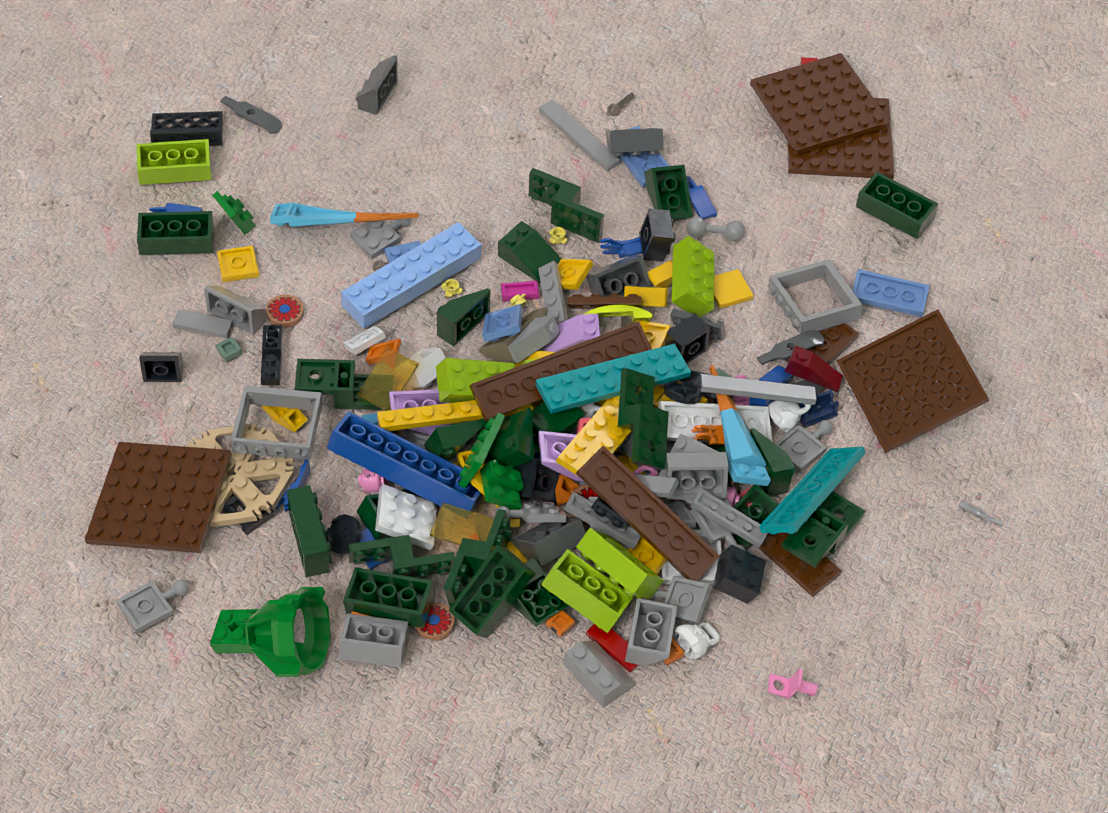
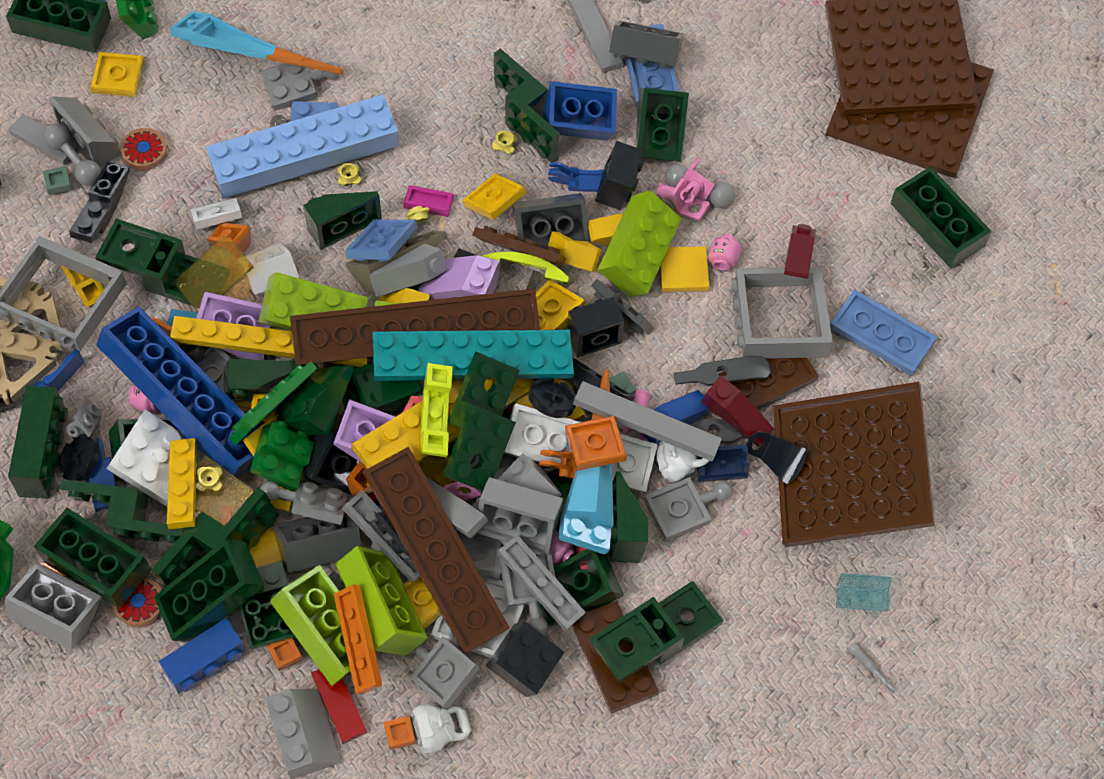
camera: 20 degrees right, 10 degrees up
dark green slope [498,221,561,284] -> none
light grey plate [538,261,568,324] -> none
light grey slope [625,598,677,666] -> none
arm [687,176,717,219] -> none
teal plate [759,446,866,534] -> none
none -> light grey piece [44,123,101,186]
none -> light grey hinge [66,398,101,437]
none -> blue brick [158,618,246,694]
none -> yellow plate [167,438,197,529]
none -> light yellow plate [196,467,223,492]
none -> orange plate [334,584,383,694]
none -> neon yellow slope [420,363,453,457]
none -> blue slope [543,81,617,141]
none -> orange tile [565,416,627,471]
none -> bright pink bracket [656,178,710,221]
none -> bright pink bracket [680,158,715,203]
none -> bright pink head [708,234,742,271]
none -> black piece [746,431,806,484]
none -> dark red slope [784,224,816,279]
none -> clear light blue panel [836,573,892,612]

